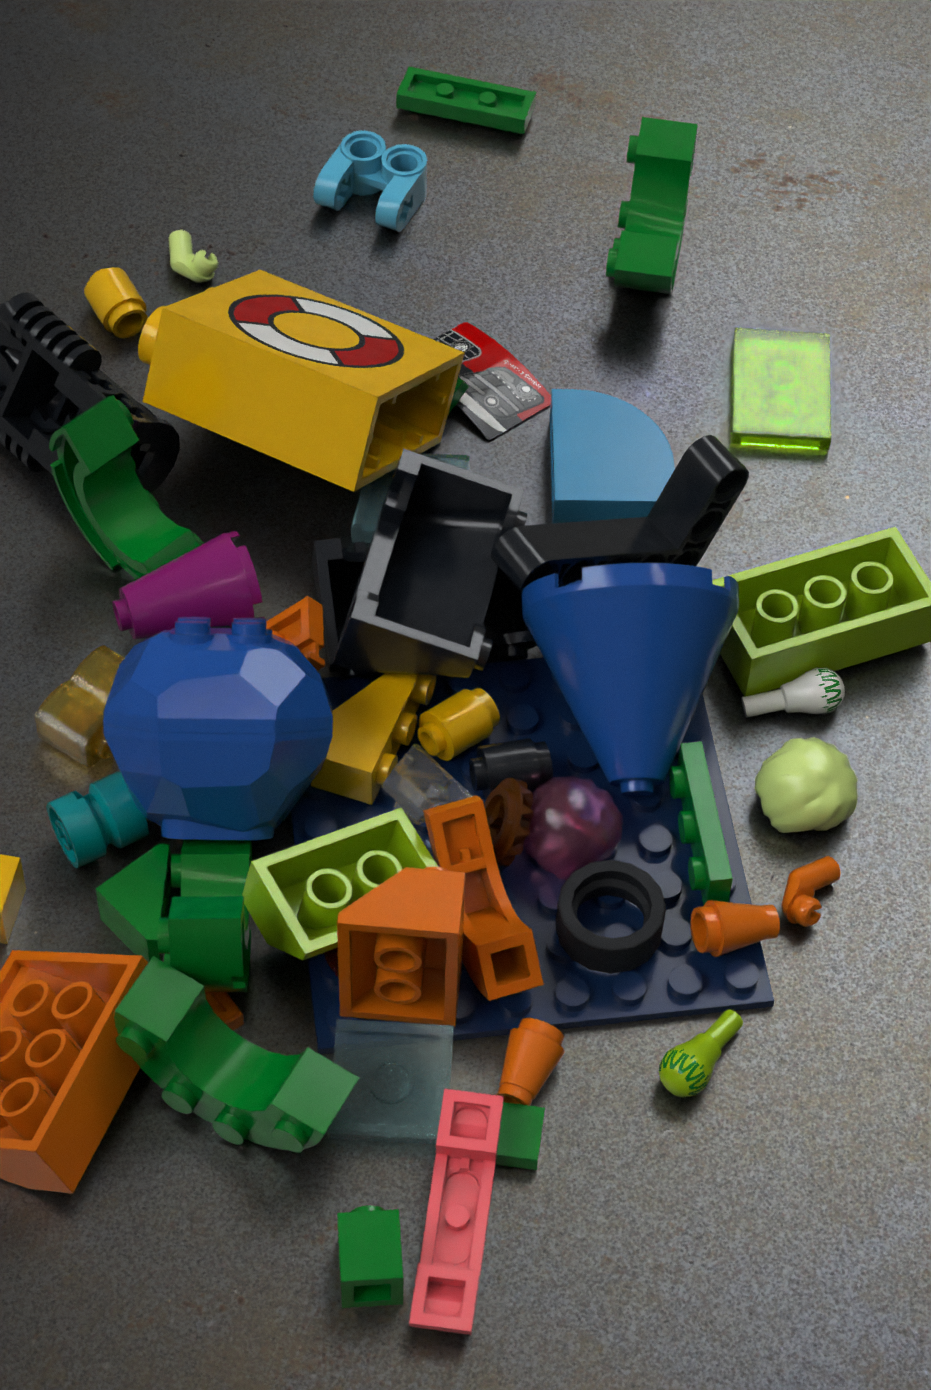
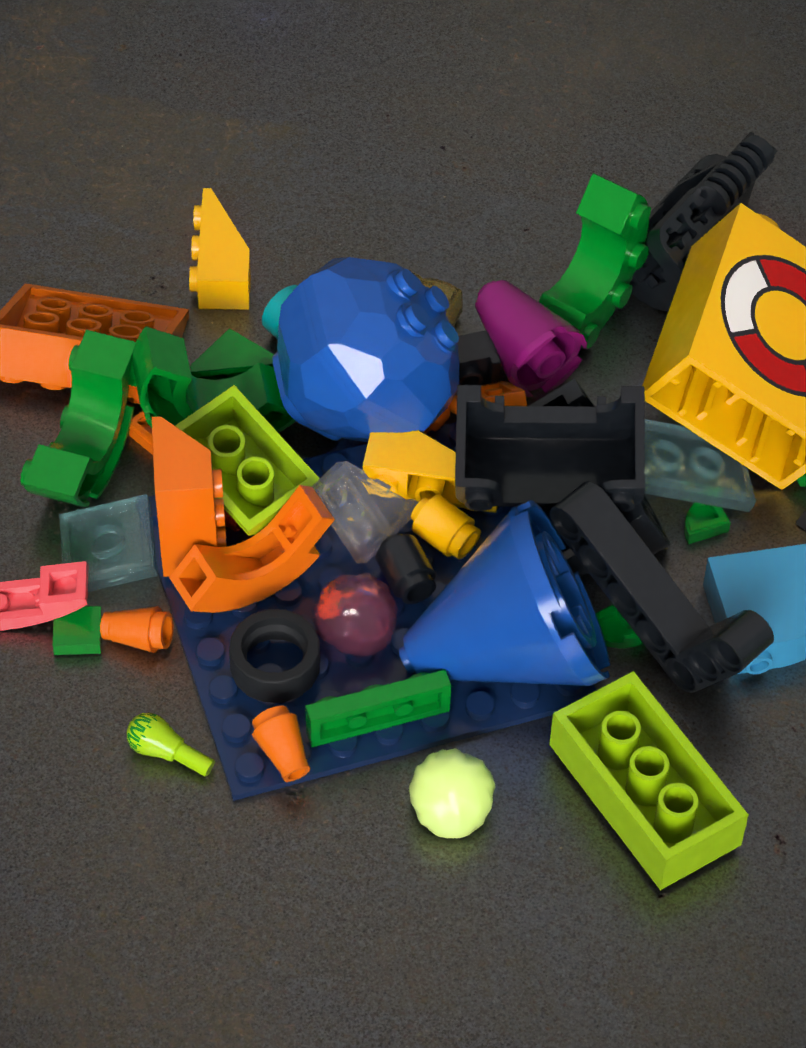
camera: 80 degrees right, 0 degrees up
reddish brown gear [484,778,535,867] -> none
white piece [741,668,845,718] -> none
orange arm [782,856,841,927] -> none

